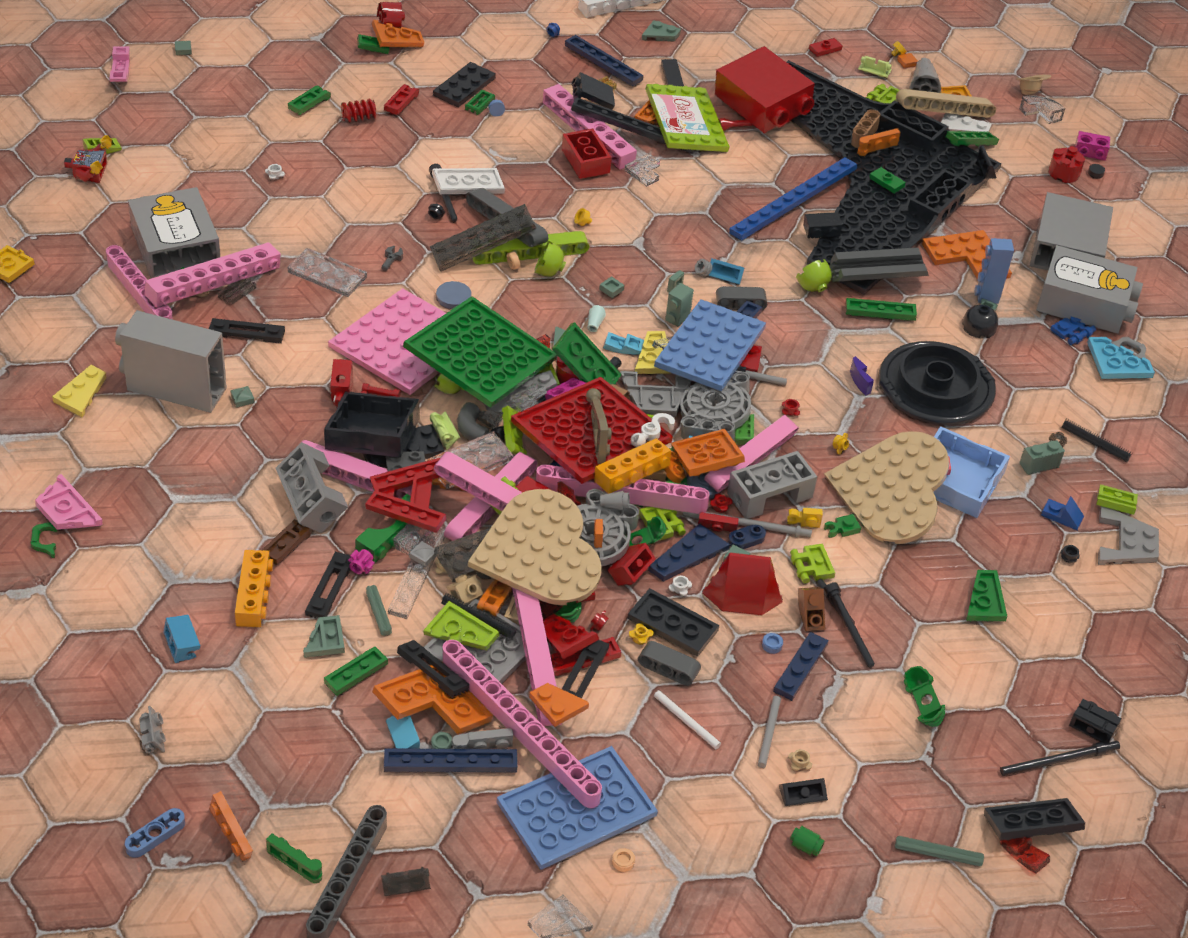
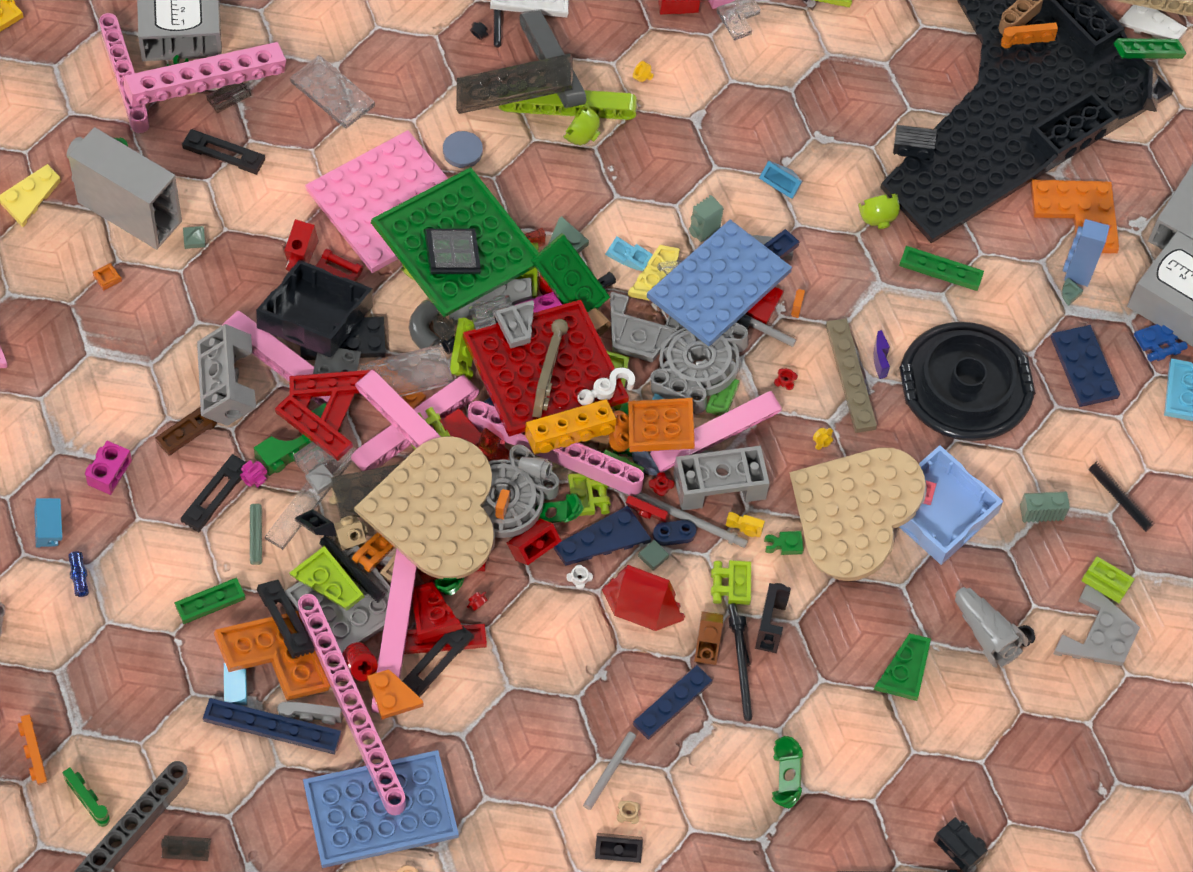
camera: 15 degrees right, 15 degrees up
light orange brick [235,550,273,627] -> none
sand green wing [303,615,345,658] -> none
dark grey bar [381,246,403,271] -> none
yellowish green hinge [430,412,460,450] -> none
sand green tile [431,732,452,749] -> none
light nougat tile [507,252,520,270] -> none
light aqua cone [587,305,606,332] -> none
sand green plate [599,277,624,298] -> none
black plate [627,588,720,657] -> none
yellow plate [629,623,653,645] -> none
dark grey beam [638,641,701,686] -> none
white bar [654,690,721,750] -> none
sand green tile [667,270,684,292] -> none
light grey bush [695,259,712,276] -> none
dark grey beam [716,286,768,310] -> none
blue plate [729,157,857,241] -> none
medium blue tile [762,633,783,654] -> none
dark grey piece [830,248,929,282] -> none
green plate [869,167,906,193] -> none
black cylinder [962,304,998,338] -> none
blue slope [1041,496,1084,530] -> none
clear smoke plate [1049,432,1067,447] -> none
none -> clear blue pin [68,551,89,597]
none -> dark pink brick [85,441,132,495]
none -> orange tile [92,263,122,291]
none -> black slope [295,509,337,537]
none -> red piece [342,642,378,682]
none -> clear piece [425,229,481,274]
none -> light grey wing [495,300,534,348]
none -> black panel [755,583,791,654]
none -> orange tile [791,289,805,318]
none -> dark tan plate [826,318,877,433]
none -> light grey cone [955,587,1028,668]
none -> dark blue plate [1050,325,1120,407]

